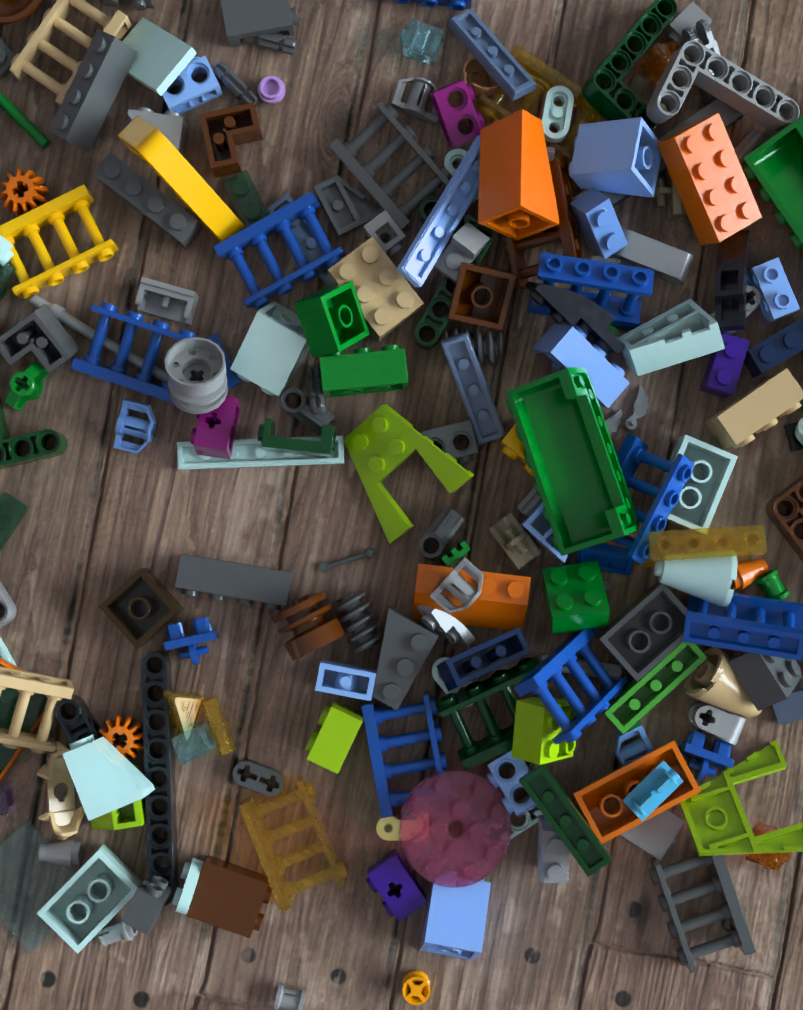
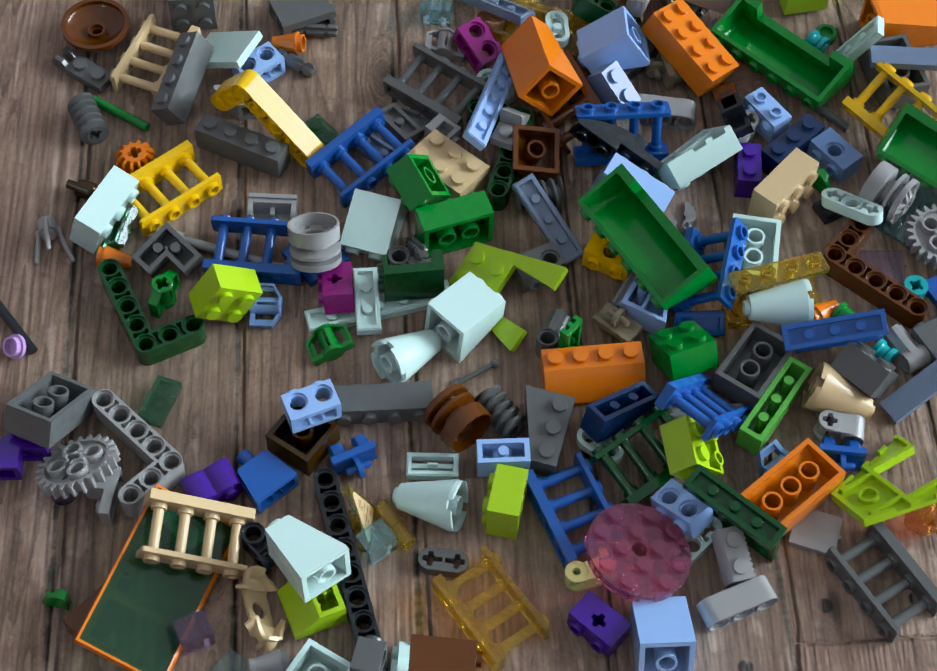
camera: 15 degrees left, 30 degrees down
reddish brown brick [199,102,263,178] -> none
lavender plate [258,76,286,104] -> none
light grey slope [417,604,475,646] -> none
light grey piece [430,557,484,613] -> none
medium azure hinge [622,760,684,822] -> none
none -> dark purple brick [180,458,243,502]
none -> lime brick [188,263,263,323]
none -> blue torso [236,449,299,514]
none -> orange cone [271,32,306,54]
none -> light blue brick [280,379,342,434]
none -> green piece [305,323,356,367]
none -> light aqua tile [352,267,382,335]
none -> light aqua cone [371,329,442,383]
none -> light aqua cone [392,479,469,532]
none -> light aqua tile [406,452,459,480]
none -> light aqua slope [424,272,506,363]
none -> light grey beam [696,575,778,631]

